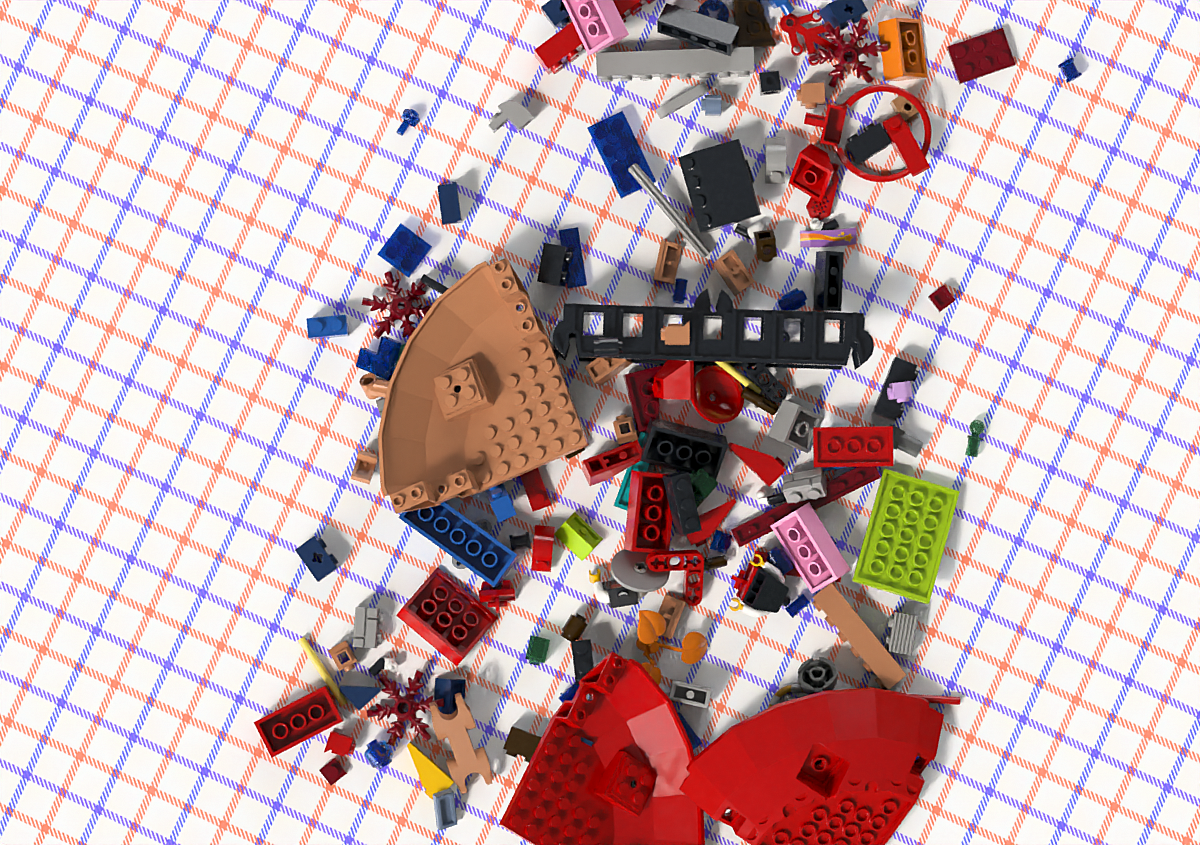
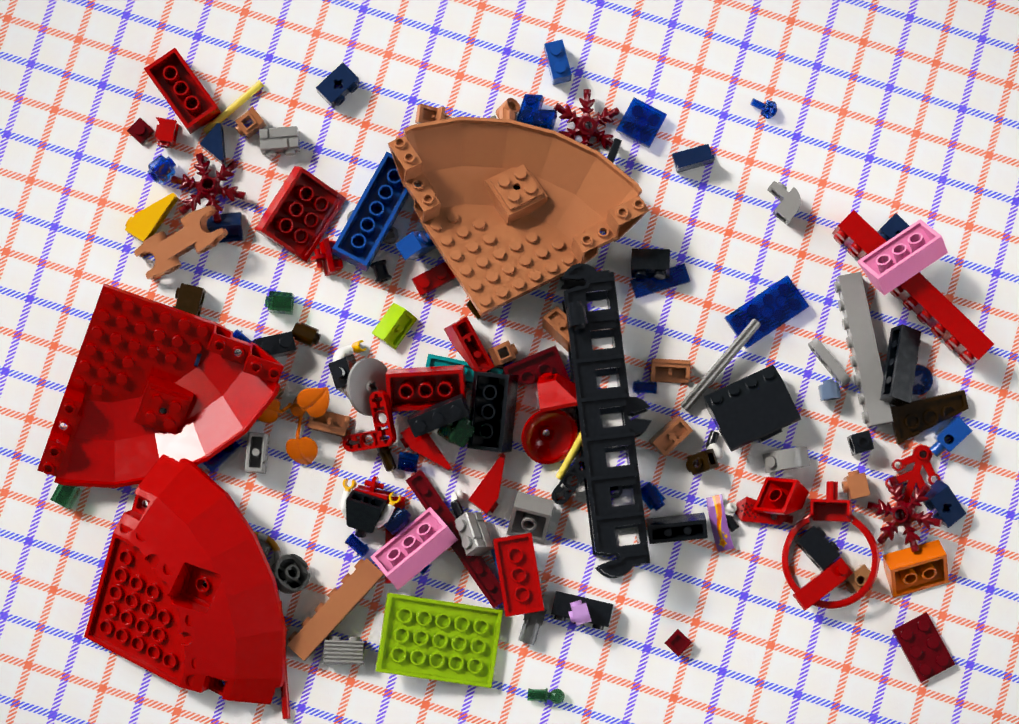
camera: 85 degrees right, 5 degrees down
arm [368,657,398,677] -> none
sand blue tile [433,788,458,831] -> none
red brick [531,525,555,572] -> none
nougat window [661,322,690,345] -> none
dark brown axle [741,386,779,415] -> none

